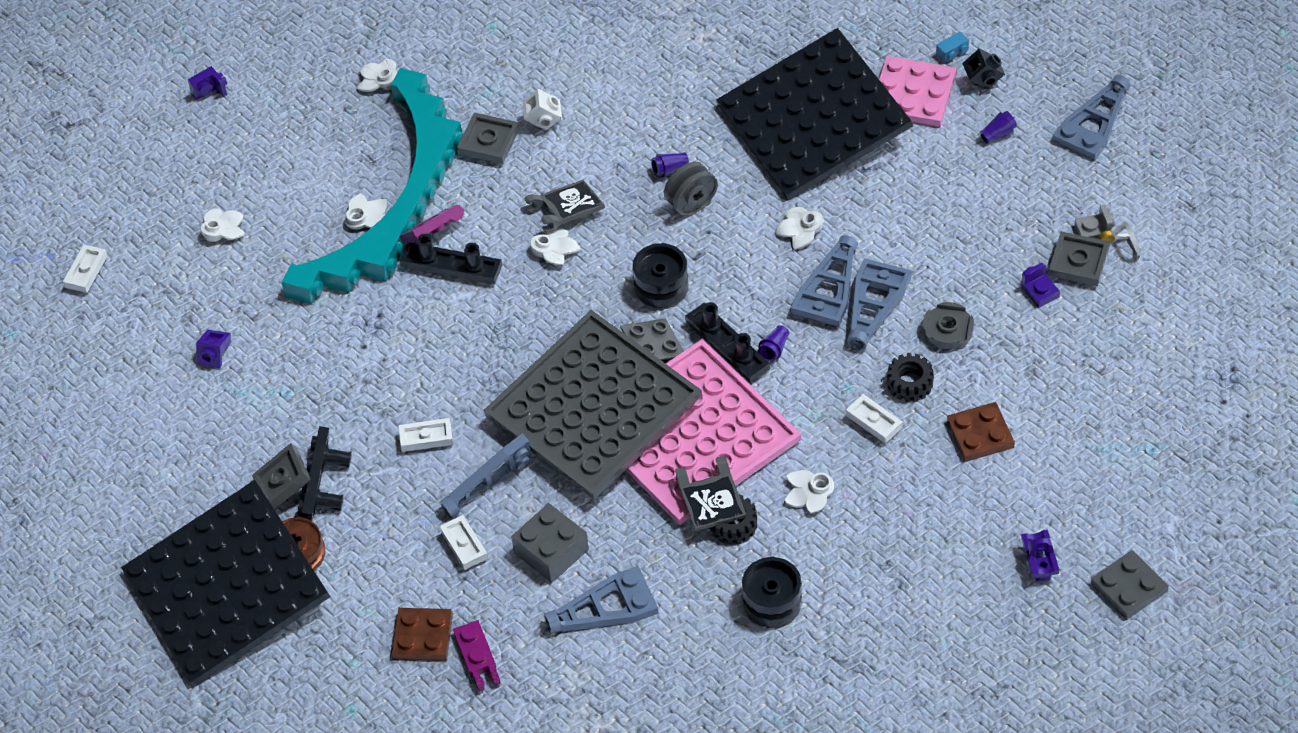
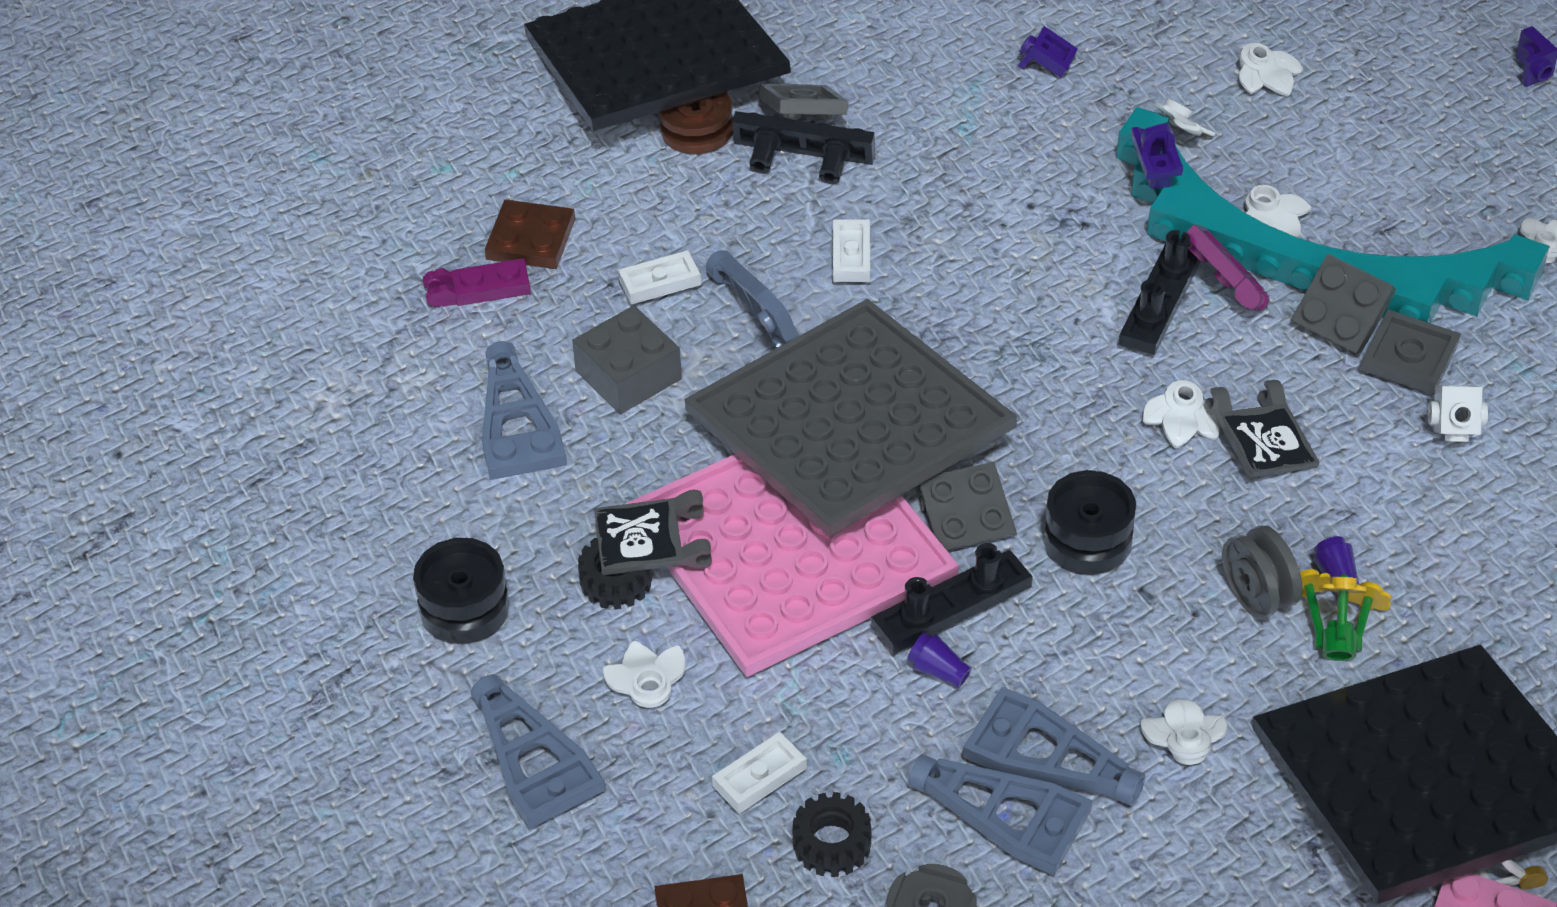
camera: 95 degrees right, 5 degrees down
none -> sand blue plate [471,674,605,829]
none -> dark purple hips [1130,123,1183,189]
none -> white plate [1154,98,1215,136]
none -> dark grey plate [1291,254,1397,356]
none -> green plant [1300,569,1391,661]

